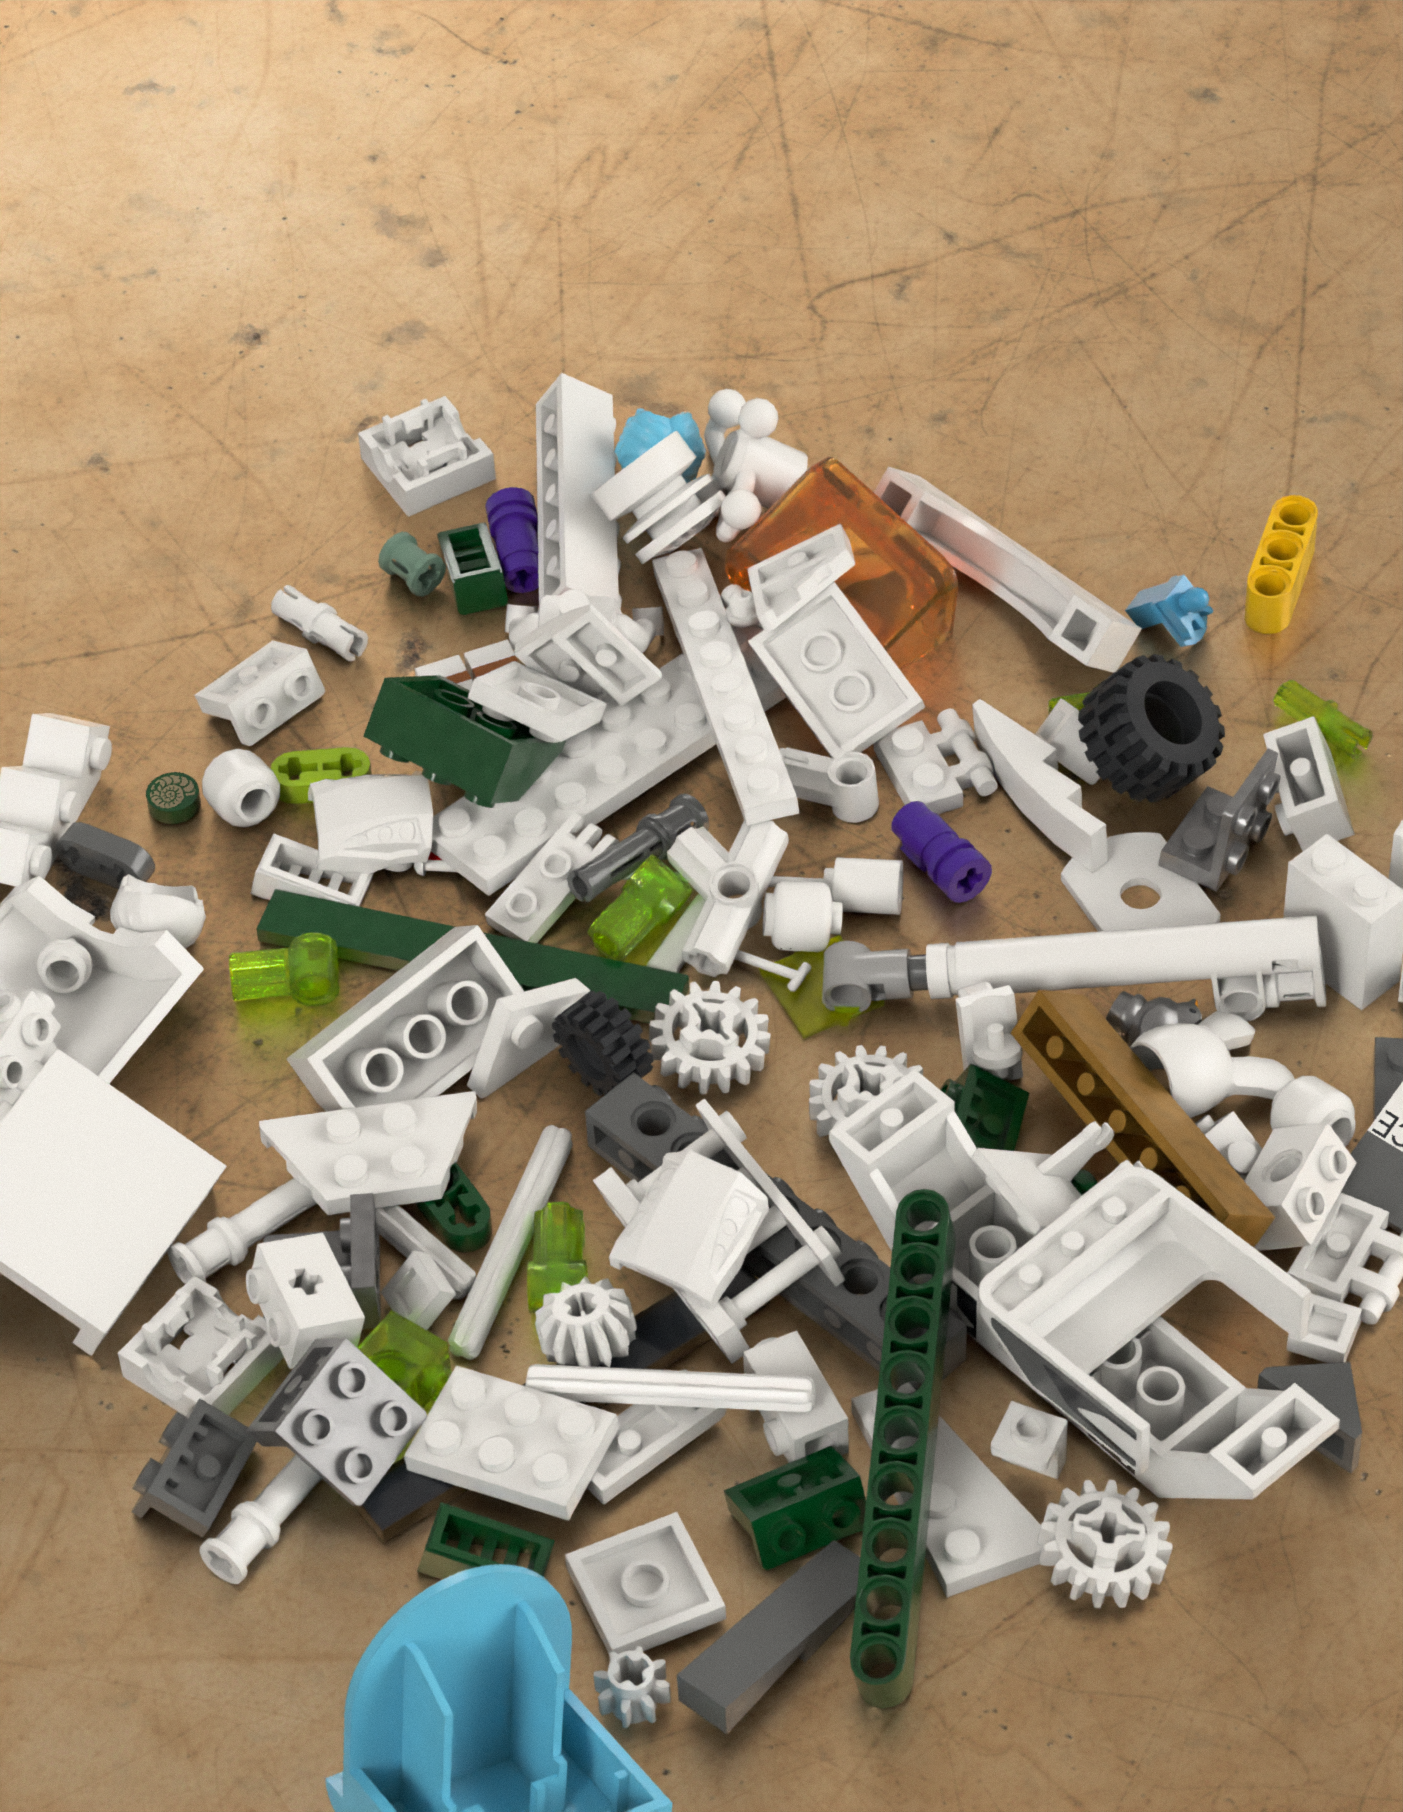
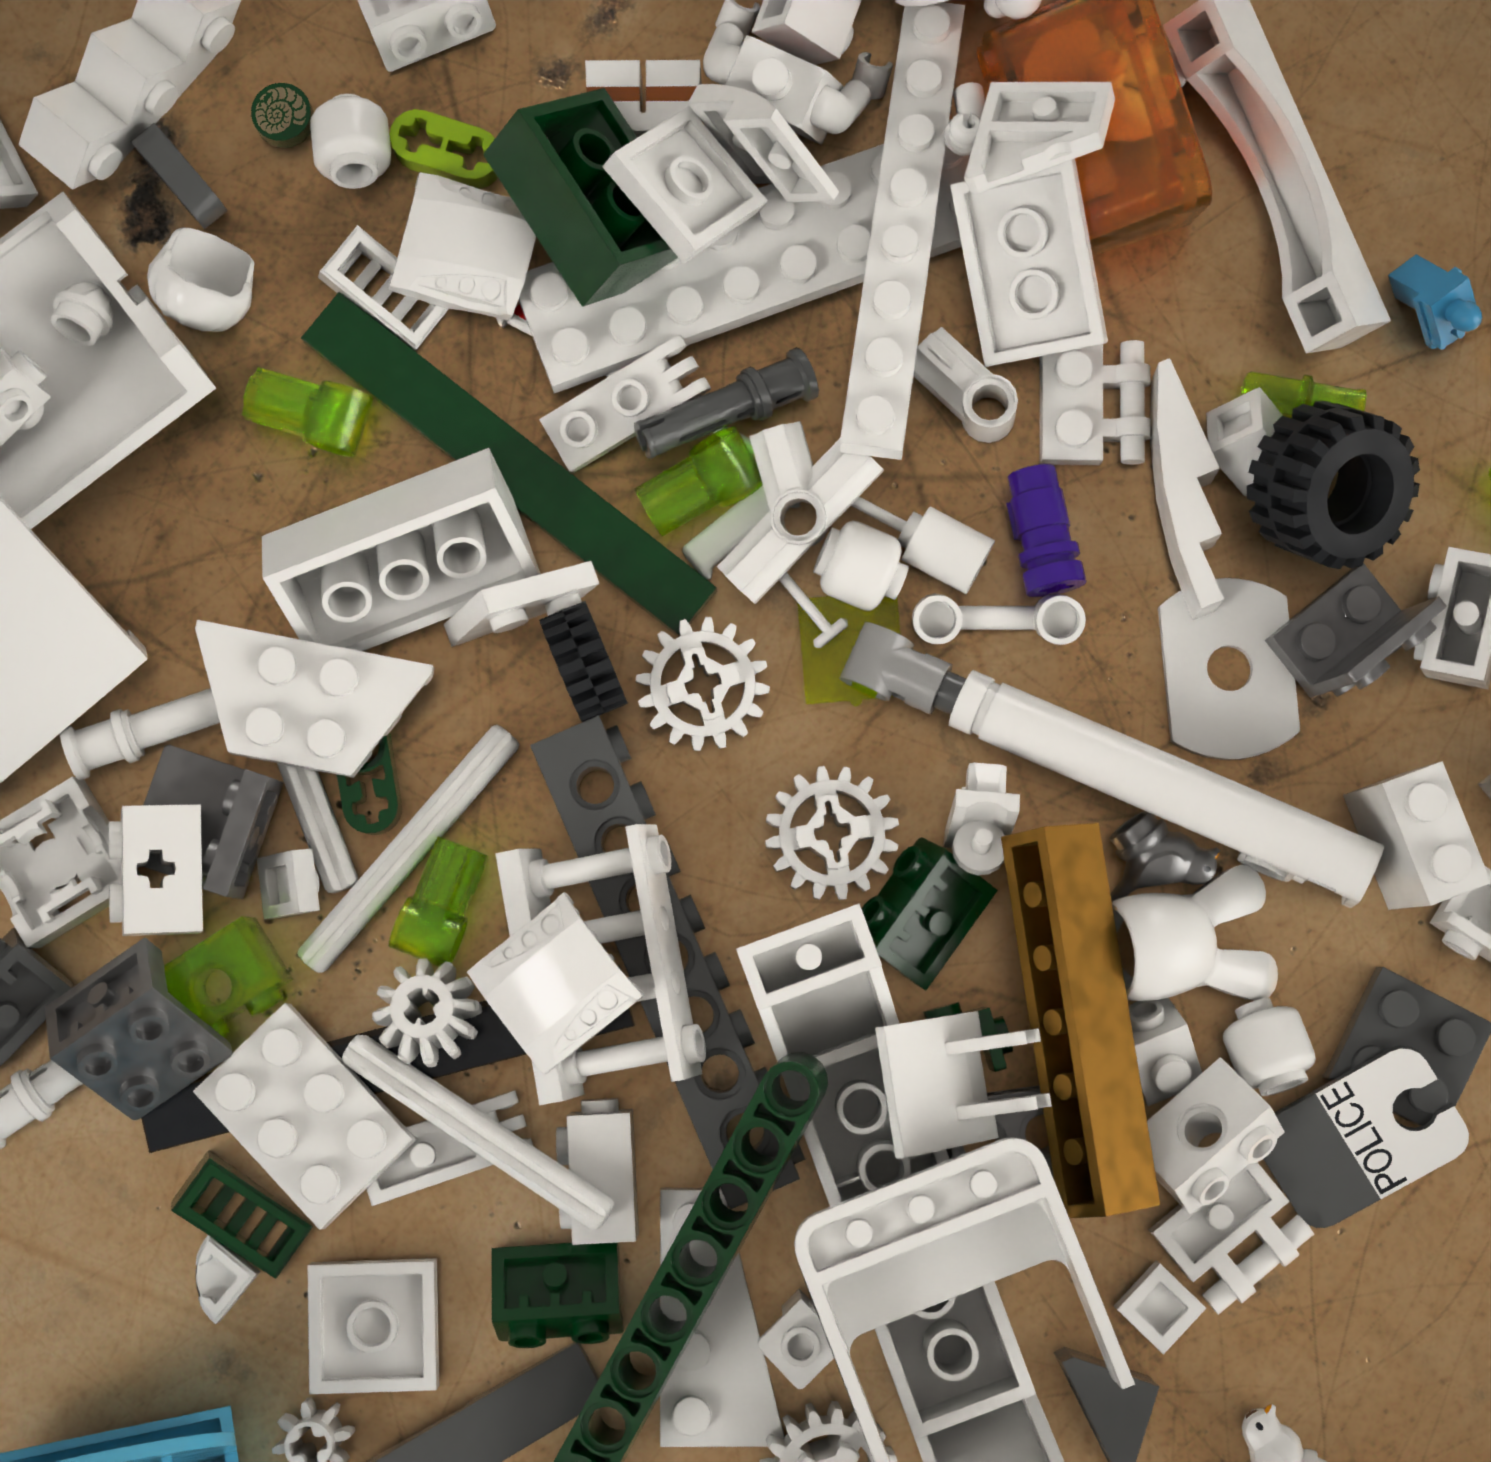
camera: 20 degrees right, 35 degrees up
none -> white bar [912,593,1086,645]

